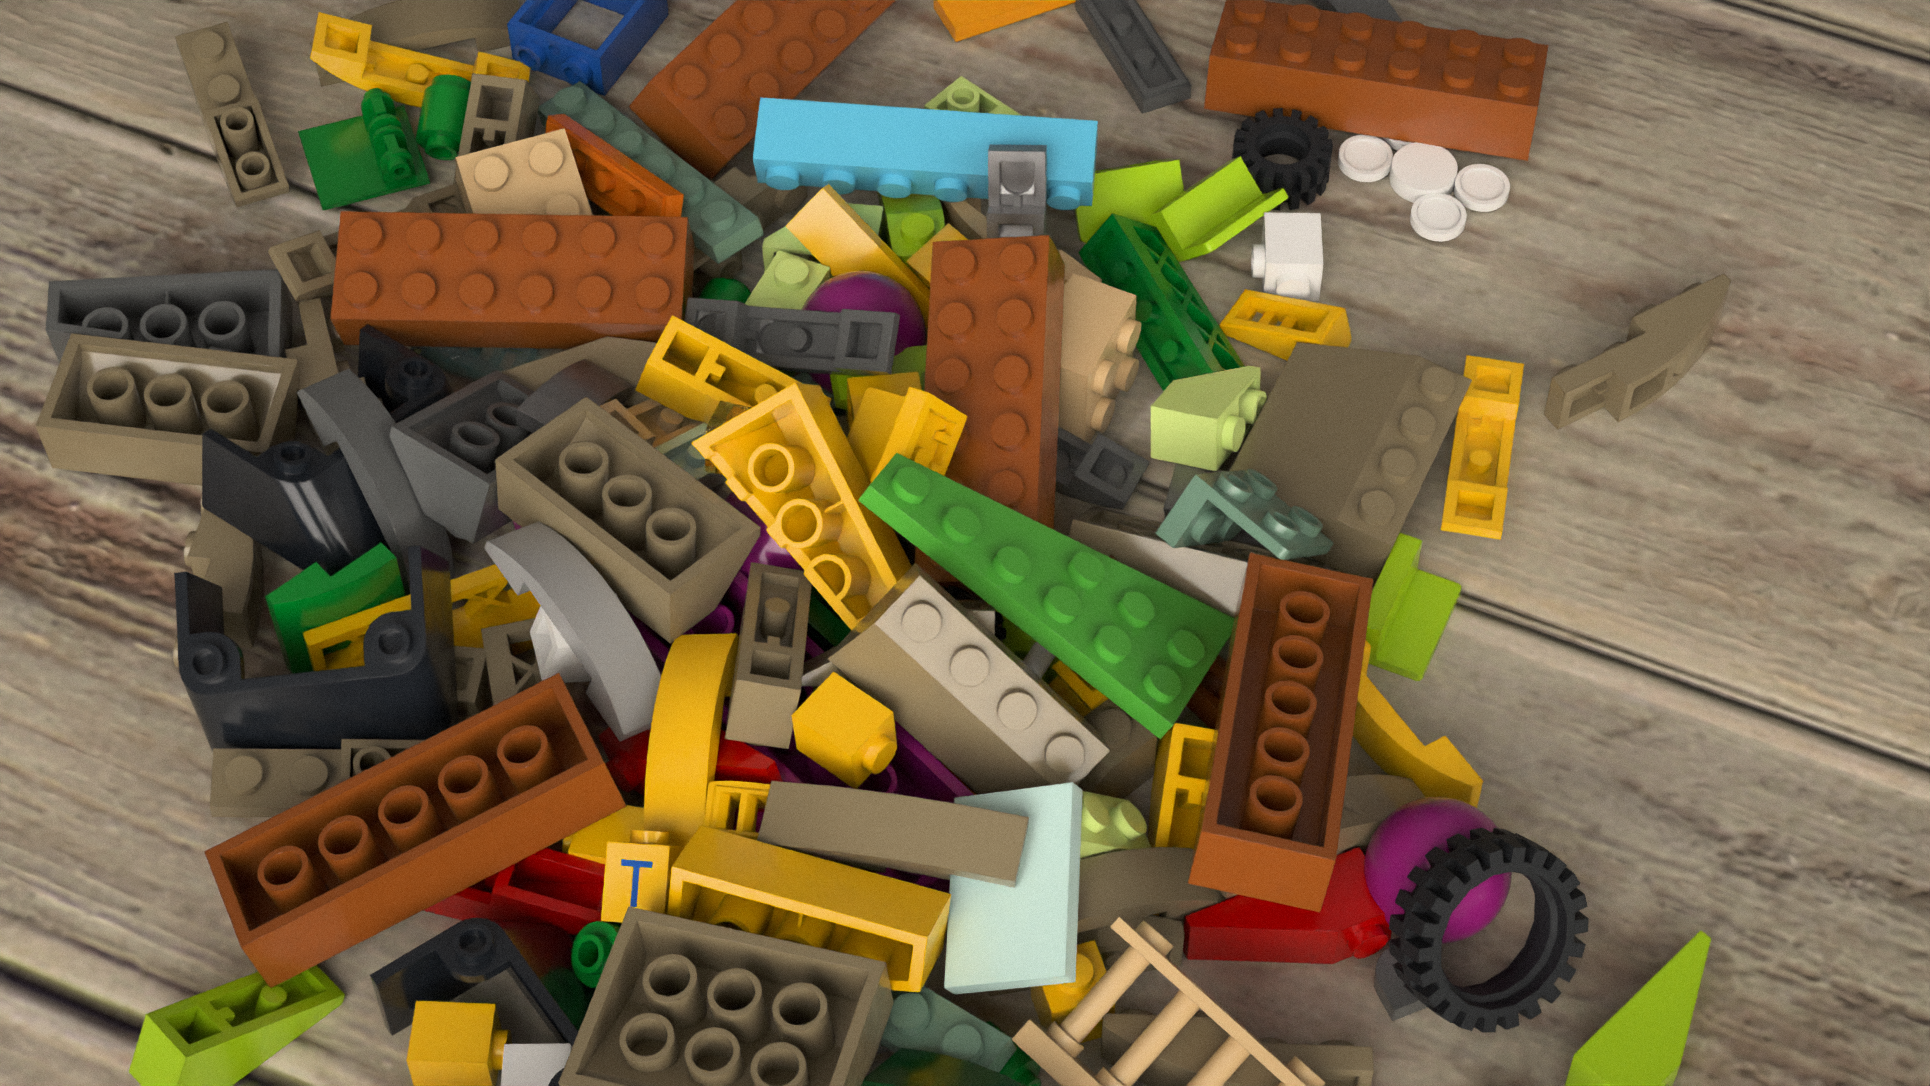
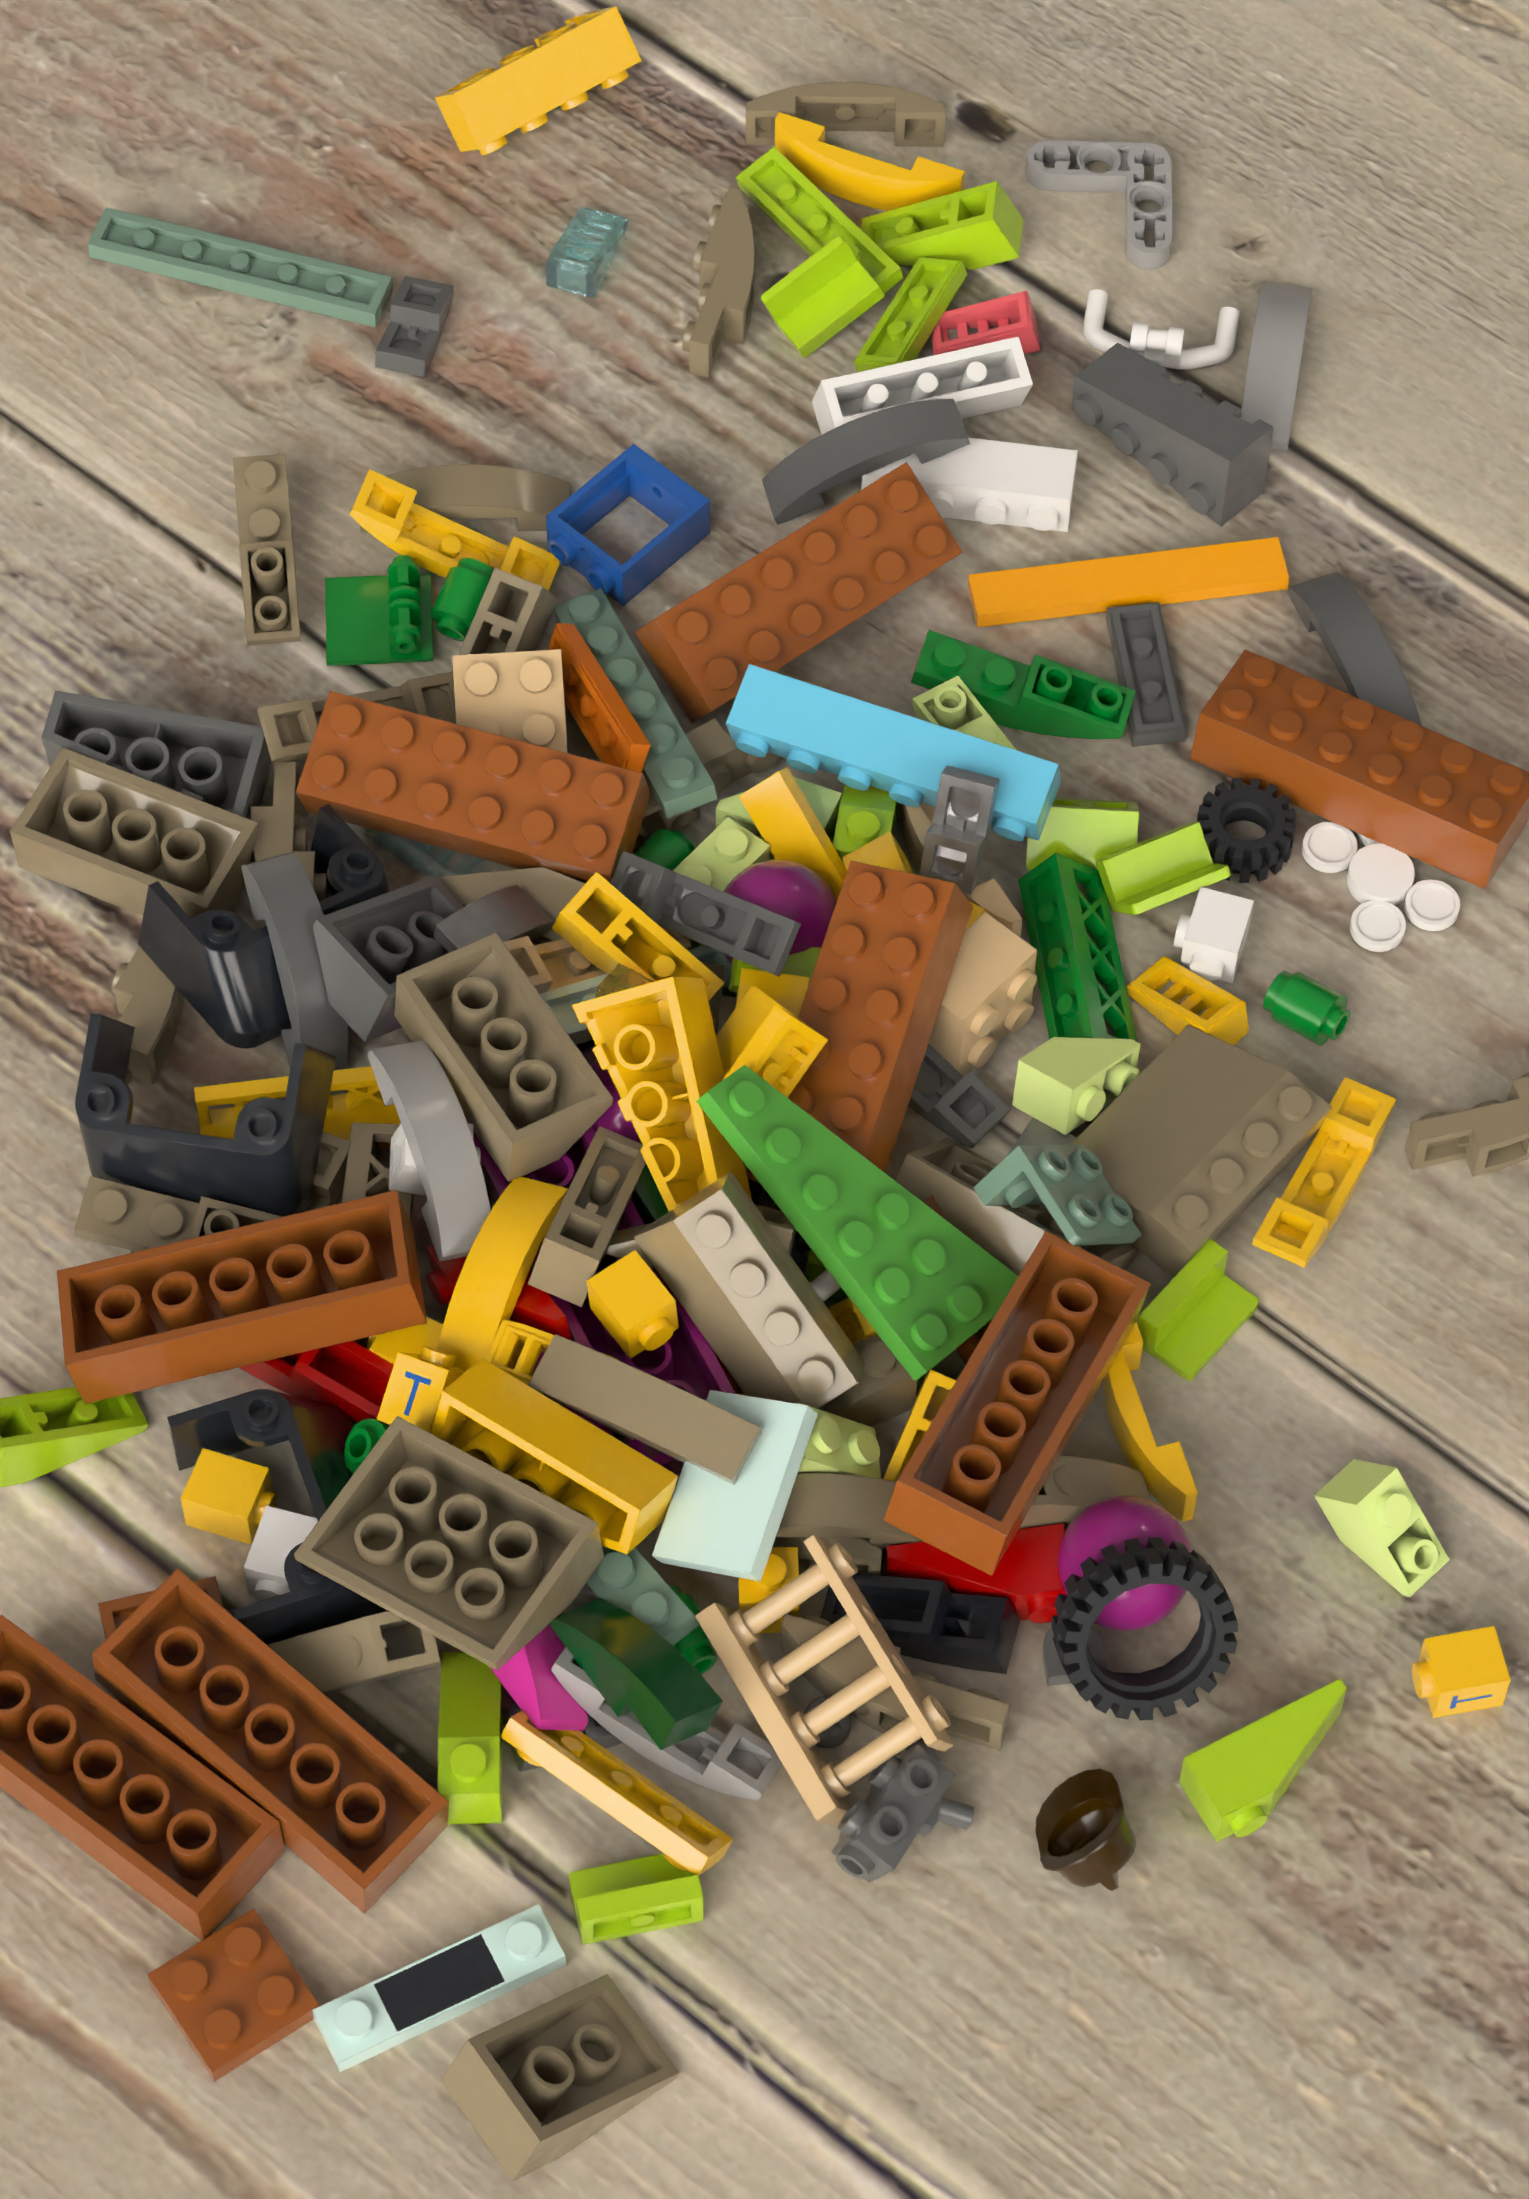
camera: 15 degrees right, 5 degrees up
green slope [265,543,405,674] -> none
none -> black slope [820,1573,1020,1674]
none -> green slope [910,630,1136,739]
none -> green brick [1263,970,1350,1045]
none -> yellowish green slope [1314,1459,1450,1597]
none -> yellow brick [1412,1626,1511,1718]

